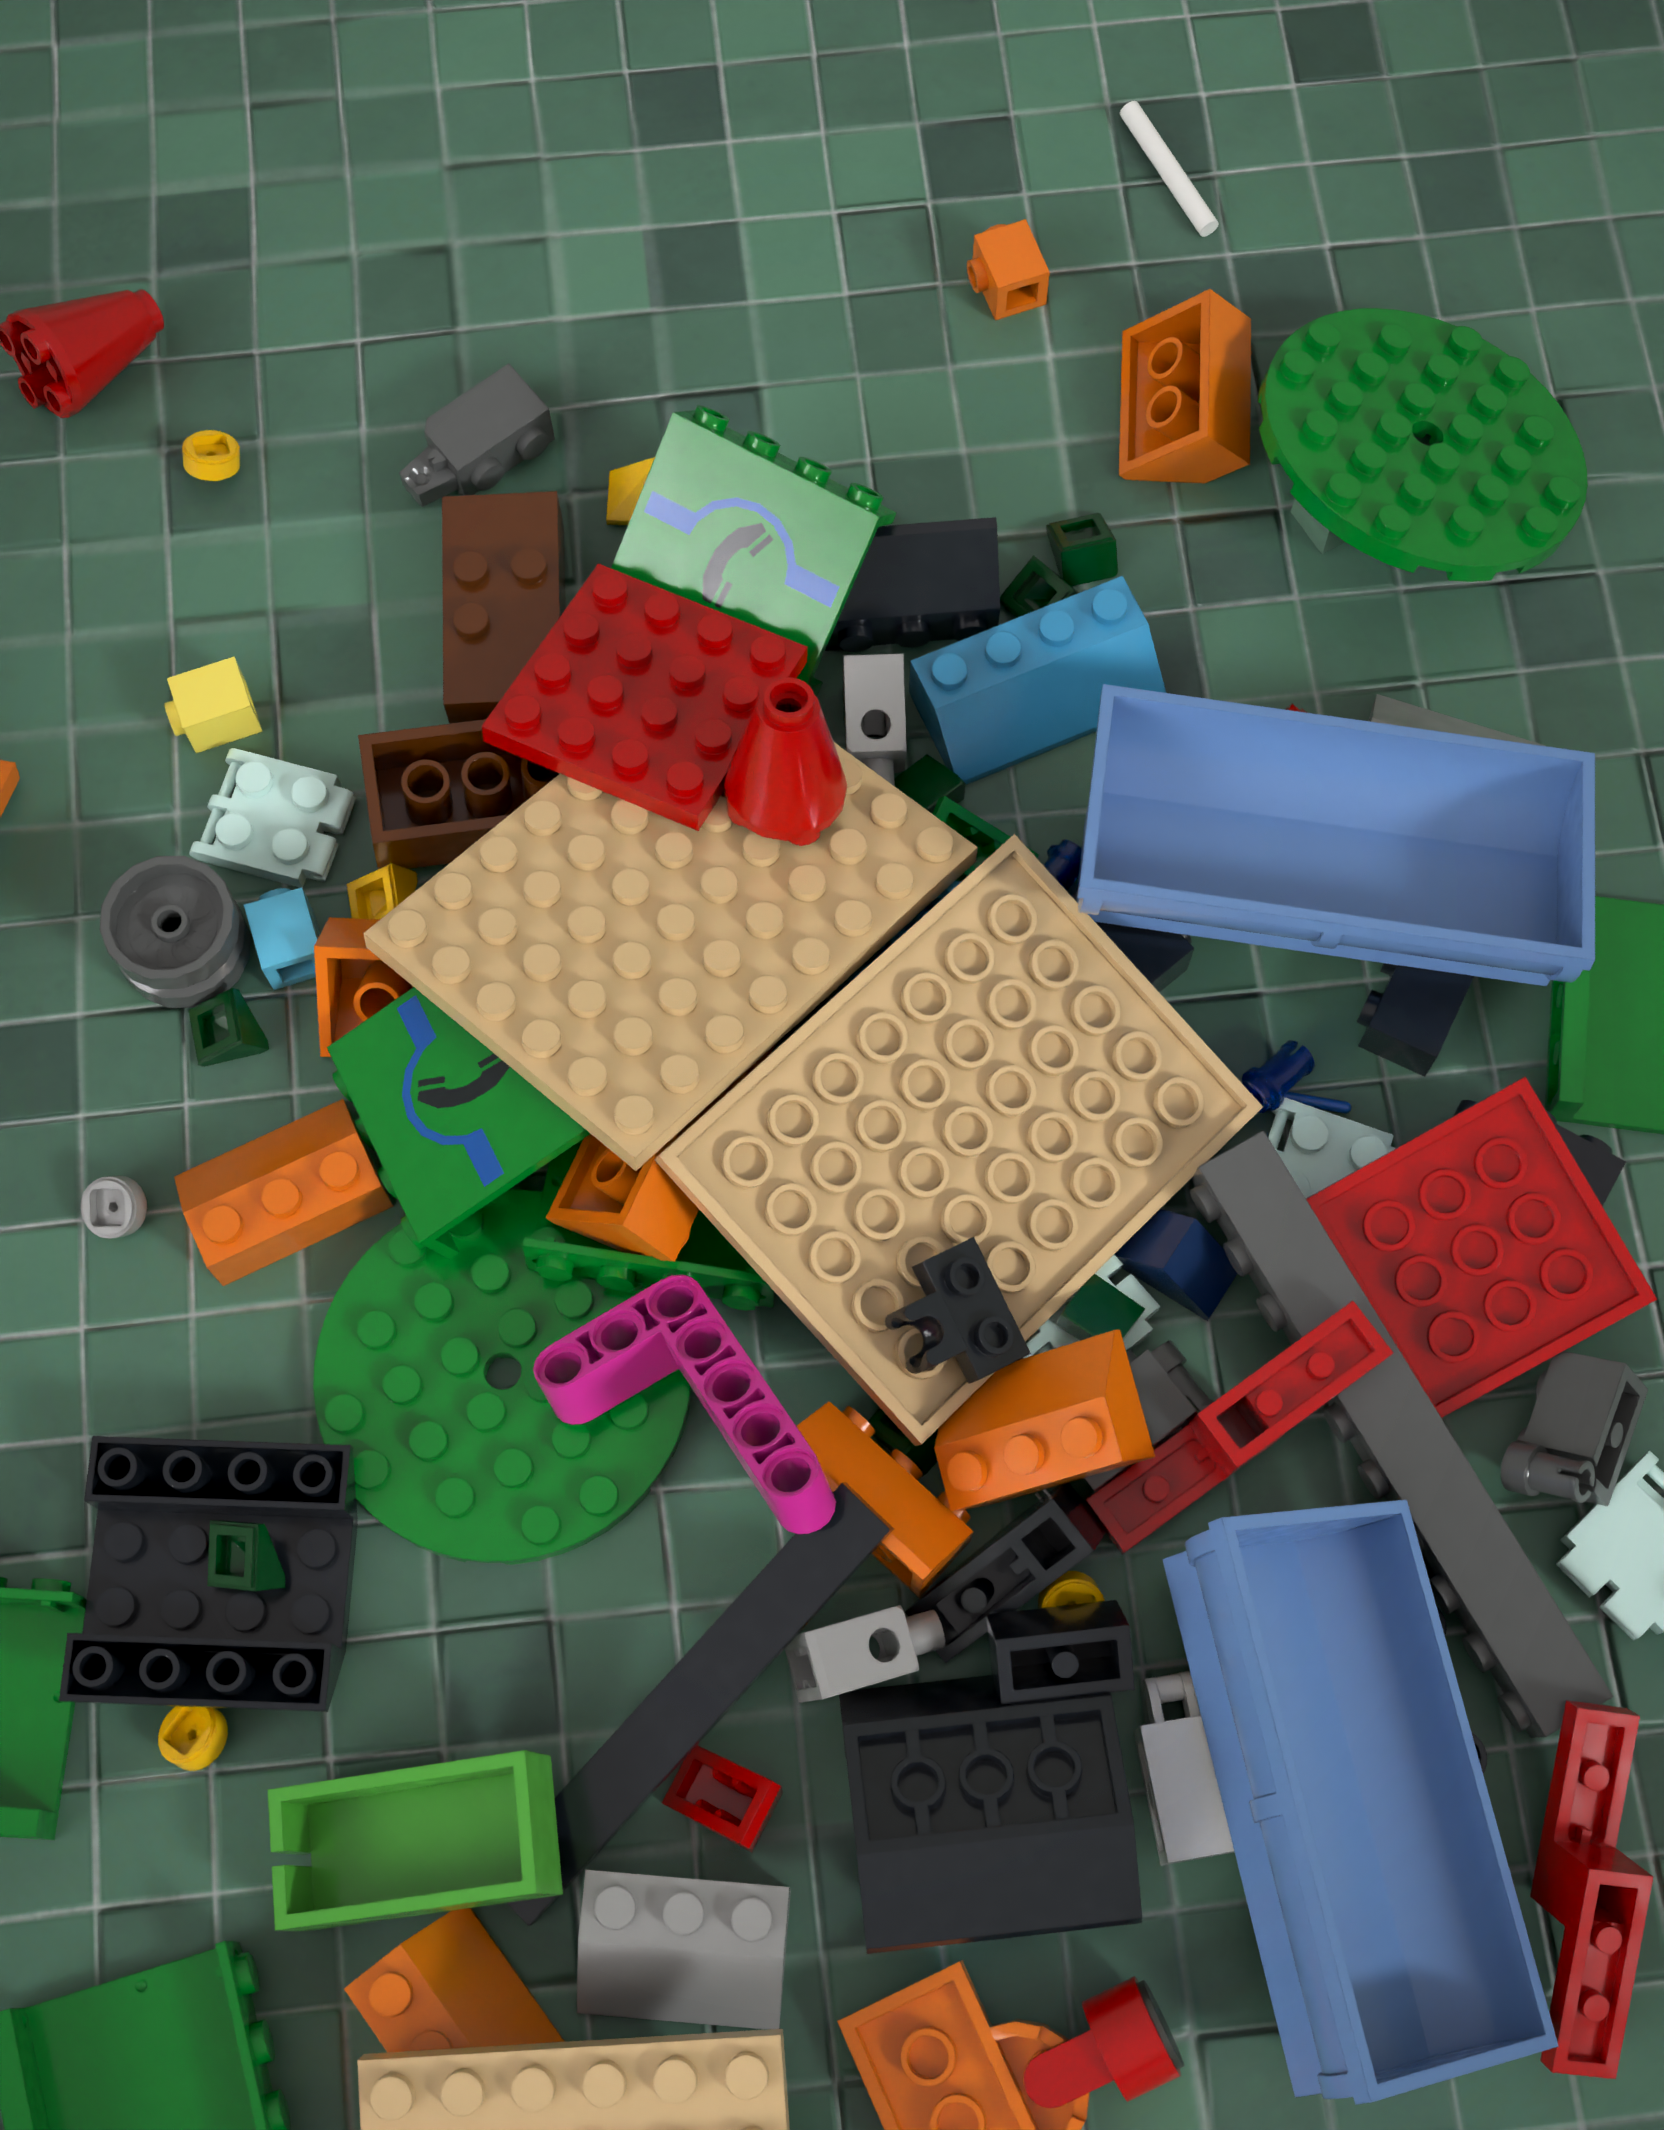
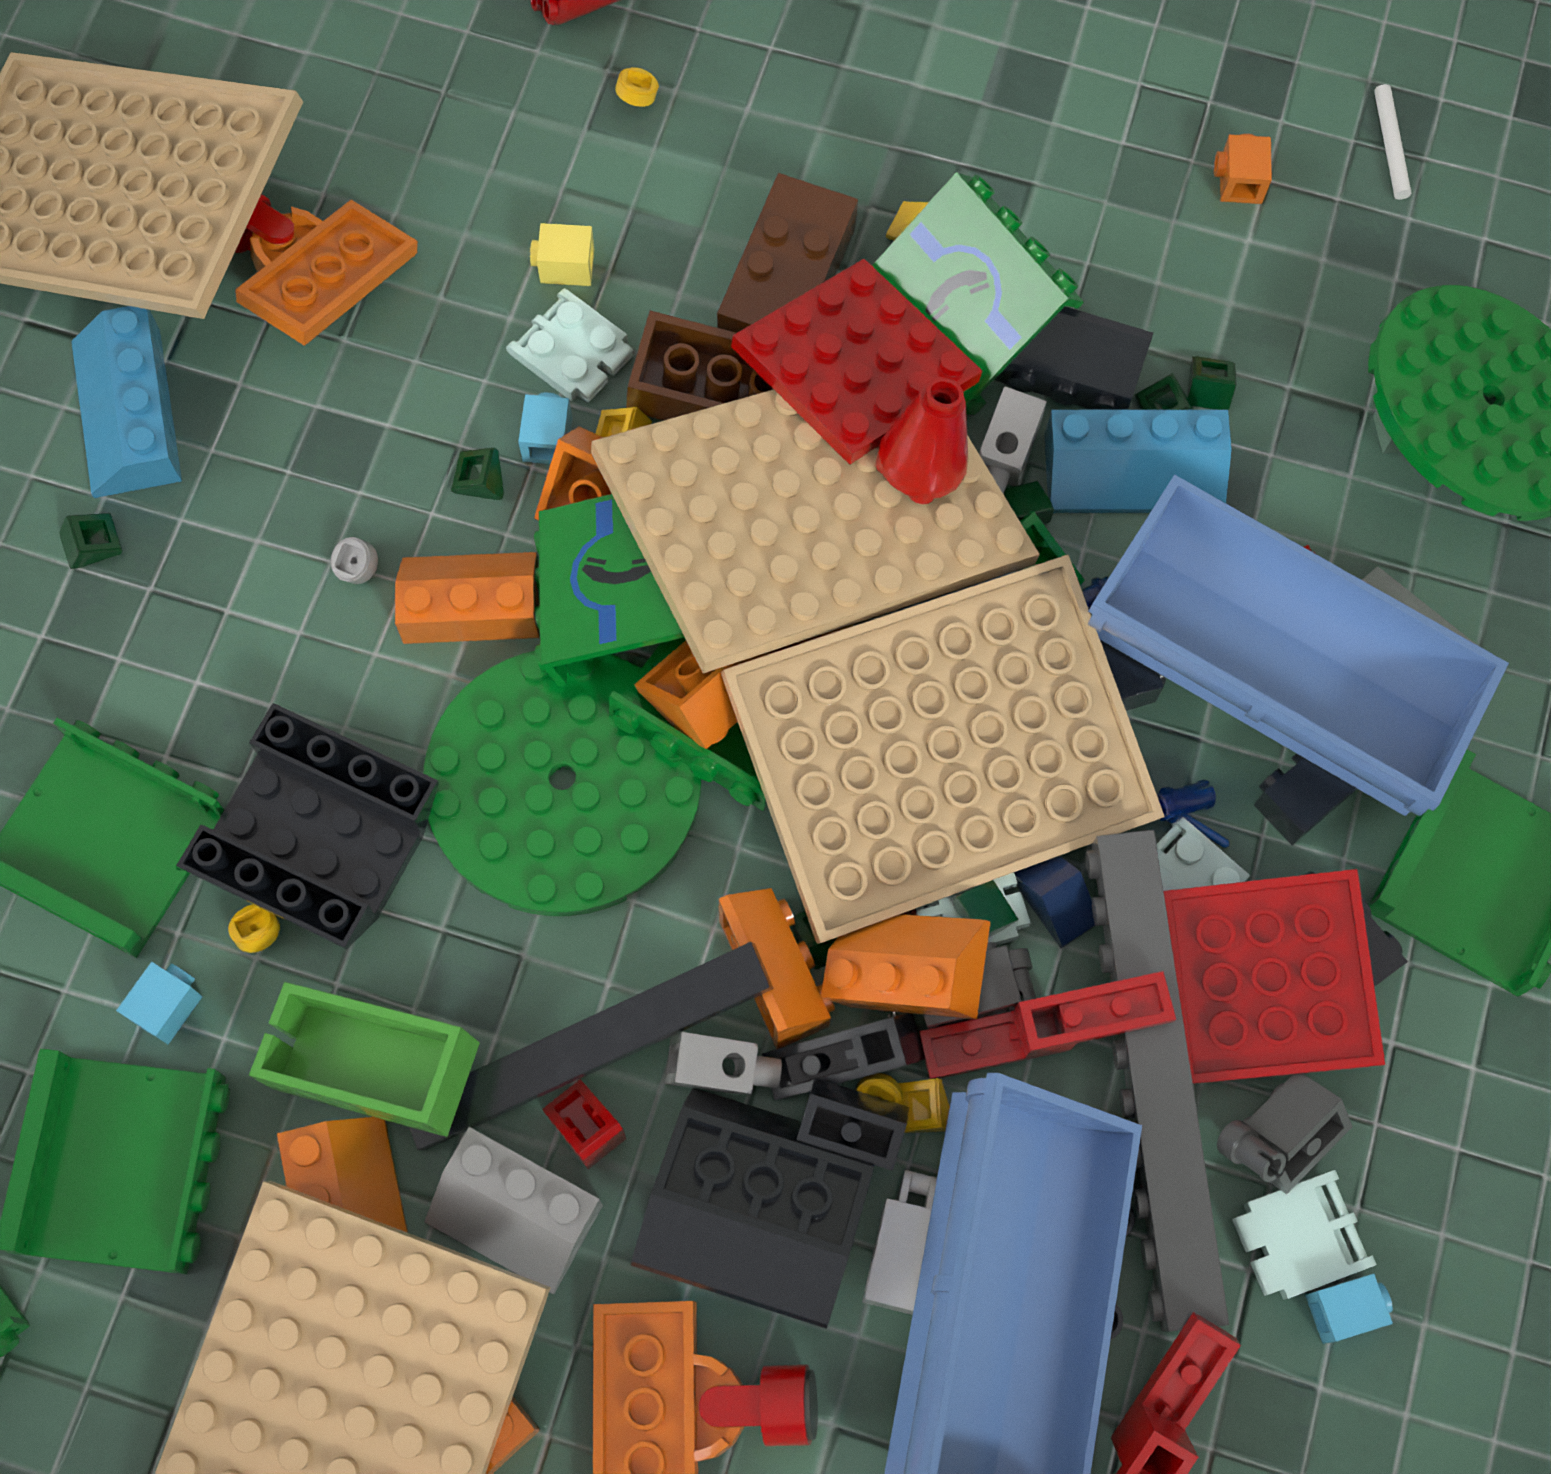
camera: 20 degrees right, 0 degrees up
dark grey wheel [99,855,251,1008] -> none
dark green slope [207,1520,285,1591] -> none
dark grey hinge [399,363,555,507] -> none
dark pink beam [533,1275,836,1534] -> none
black plate [885,1237,1031,1384] -> none
orange slope [1119,289,1251,484] -> none
none -> medium azure brick [116,962,203,1045]
none -> yellow slope [898,1078,950,1133]

